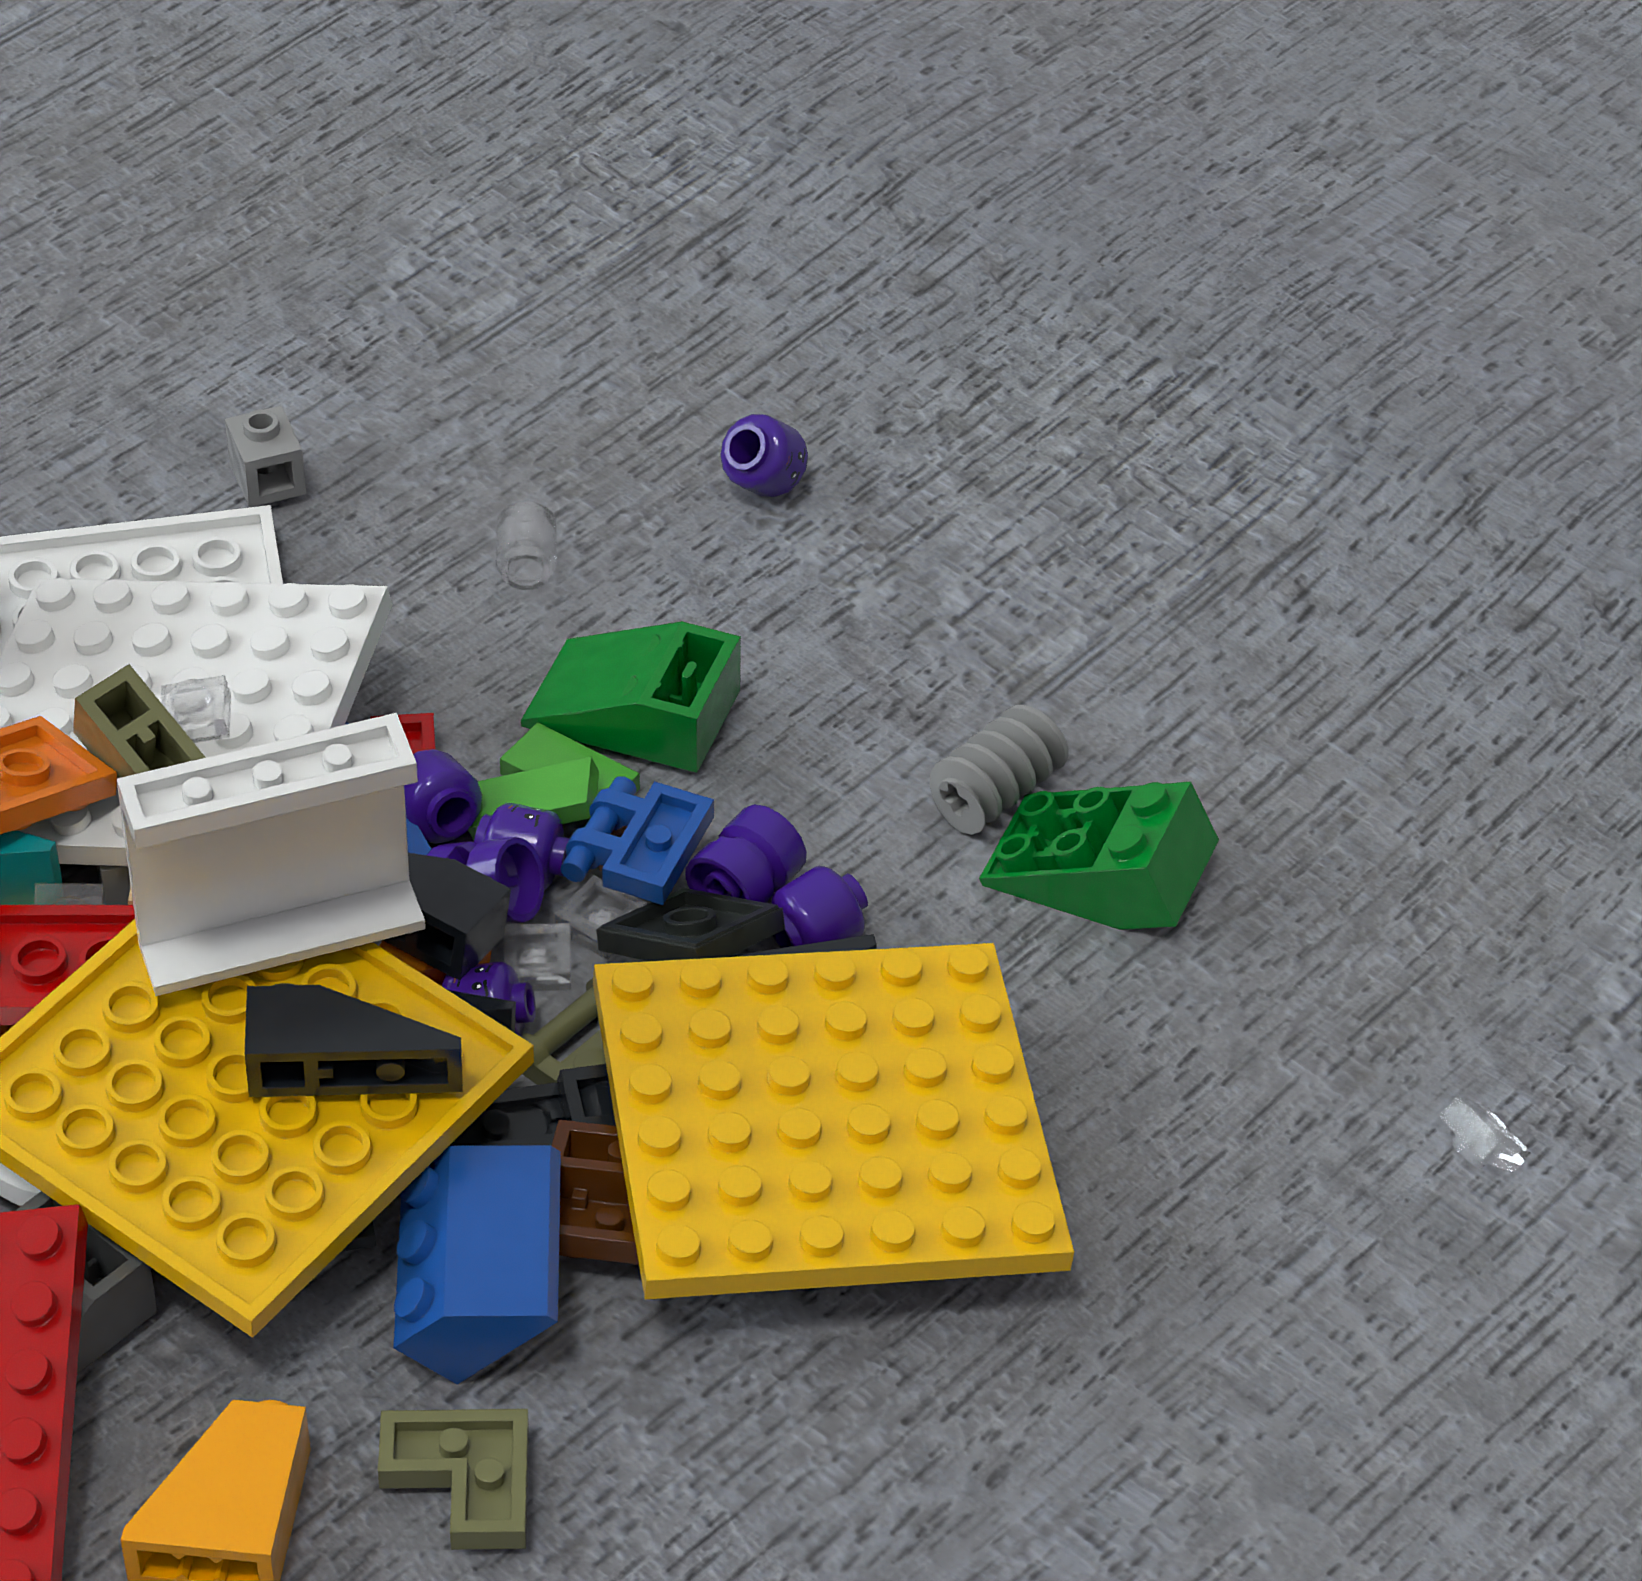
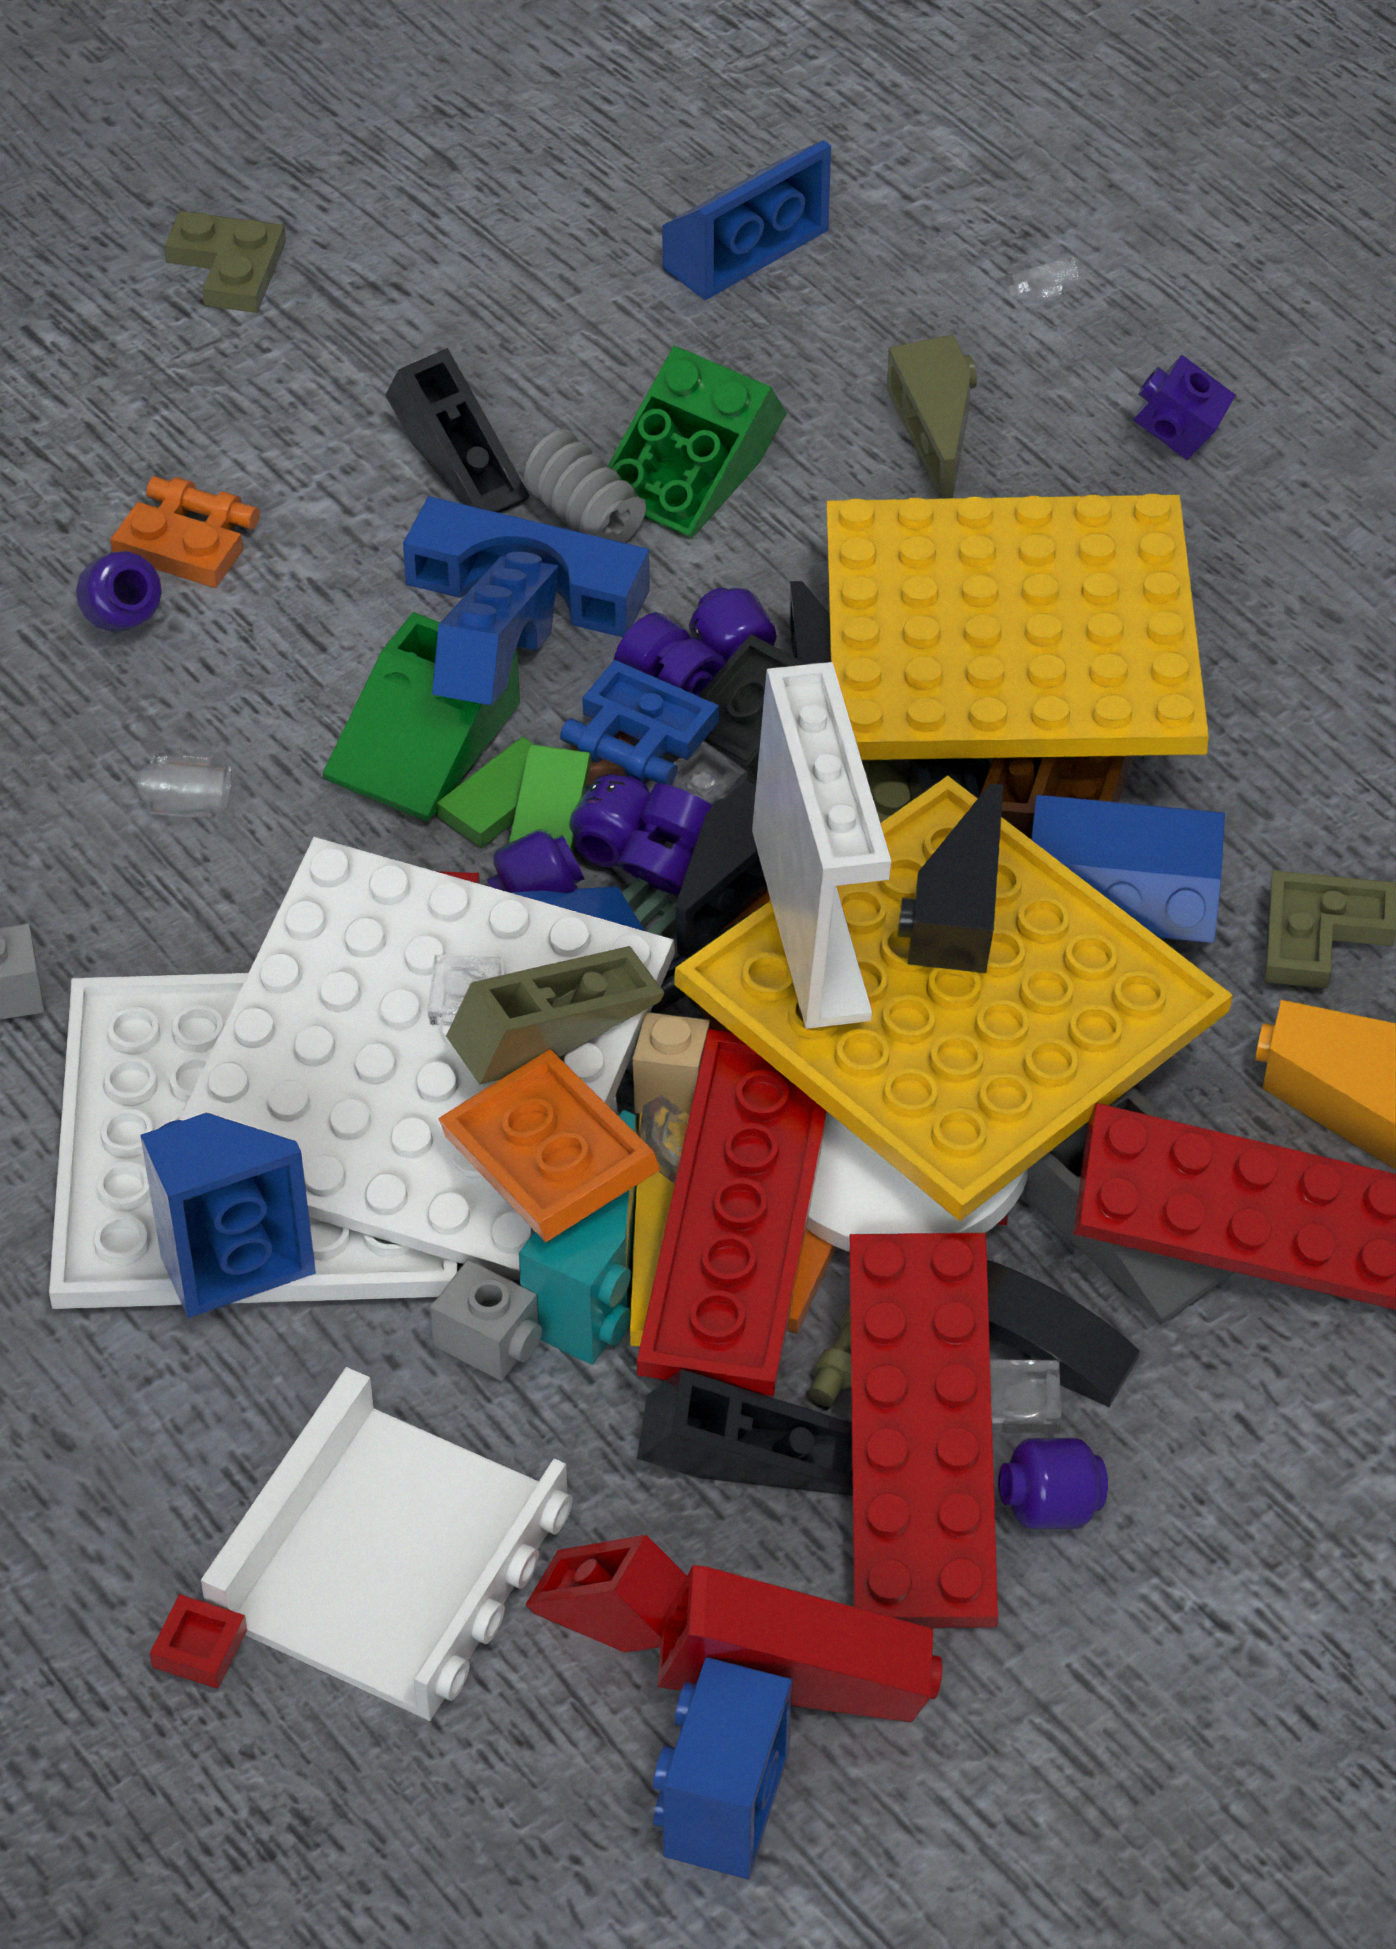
camera: 80 degrees left, 5 degrees up
none -> orange plate [110,476,260,588]
none -> olive plate [164,211,286,313]
none -> black slope [385,348,530,513]
none -> blue arch [403,496,650,638]
none -> blue arch [432,552,559,705]
none -> blue slope [662,140,831,300]
none -> olive slope [887,334,977,499]
none -> dark purple brick [1133,354,1236,460]

